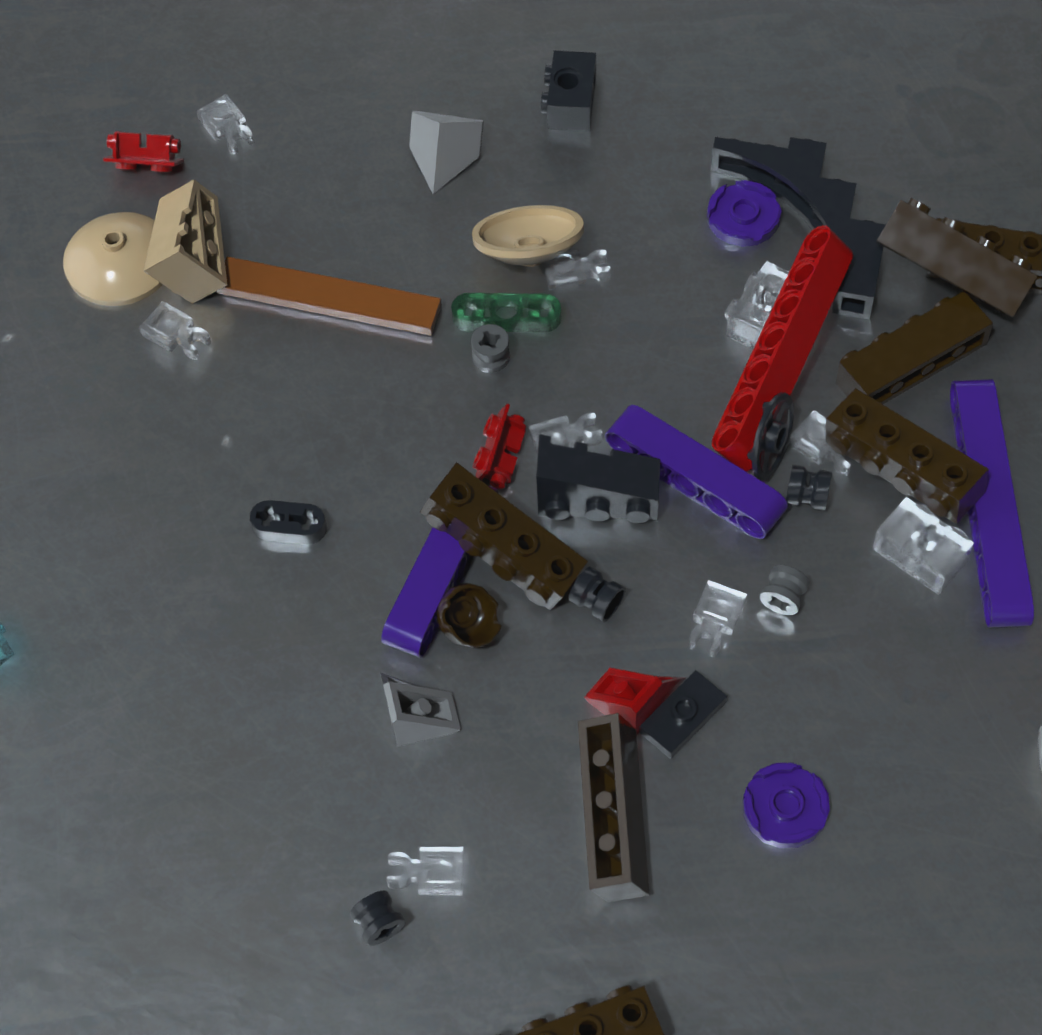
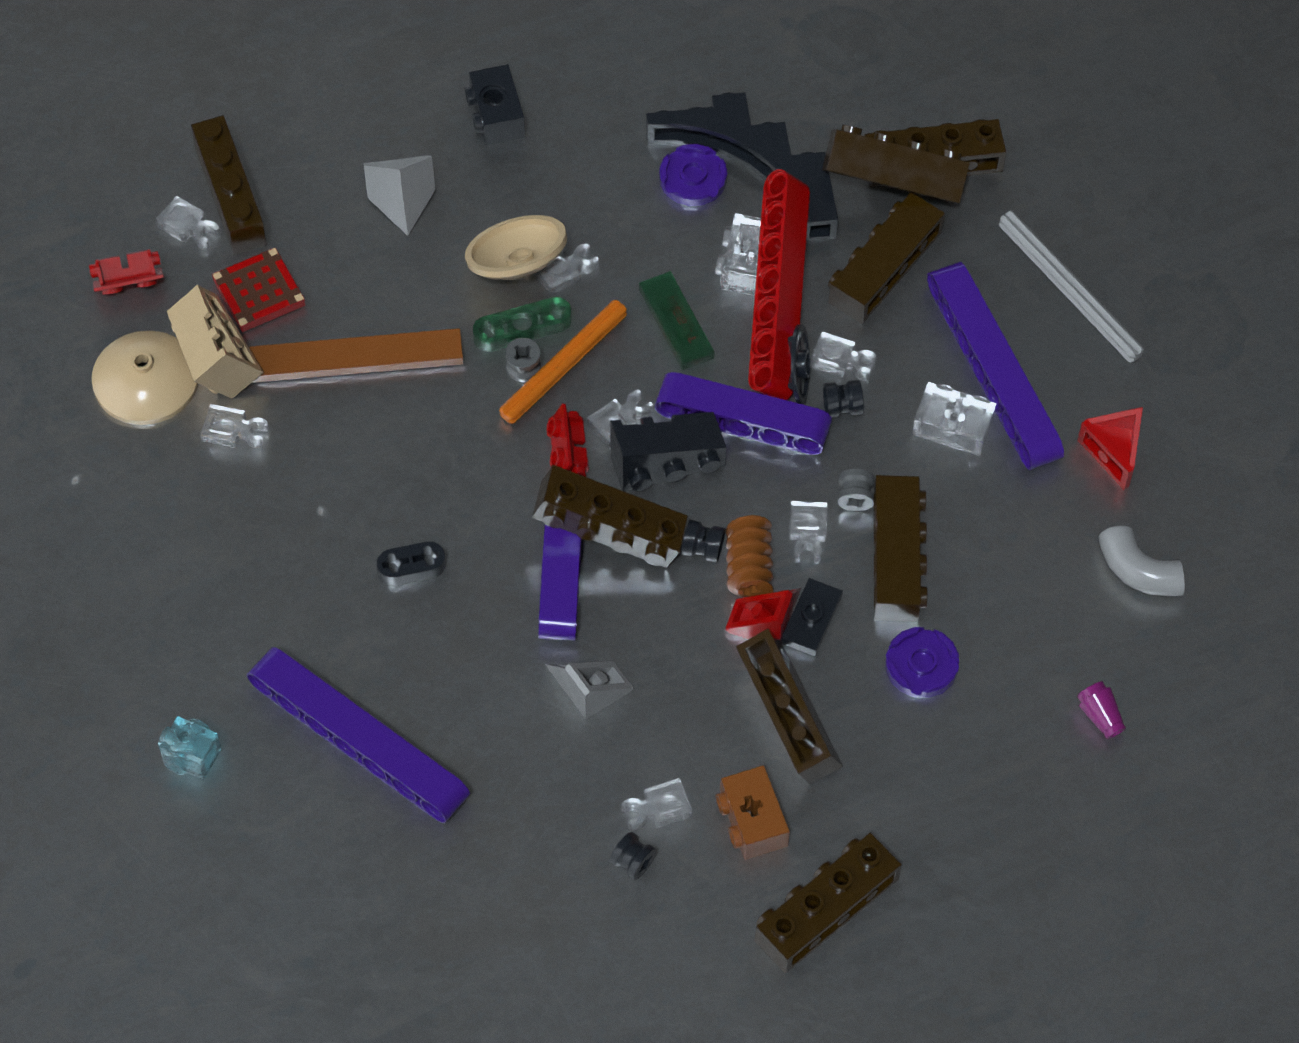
camera: 25 degrees left, 0 degrees up
dark brown hair [437,583,502,648] -> none
dark brown brick [825,388,989,524] -> none
none -> dark brown brick [191,115,267,255]
none -> tile [212,248,306,333]
none -> dark purple beam [247,647,470,823]
none -> orange axle [499,300,627,424]
none -> clear green tile [639,271,715,371]
none -> dark orange brick [715,765,790,860]
none -> dark orange piece [726,515,774,597]
none -> dark brown brick [873,475,927,622]
none -> magenta cone [1077,681,1126,740]

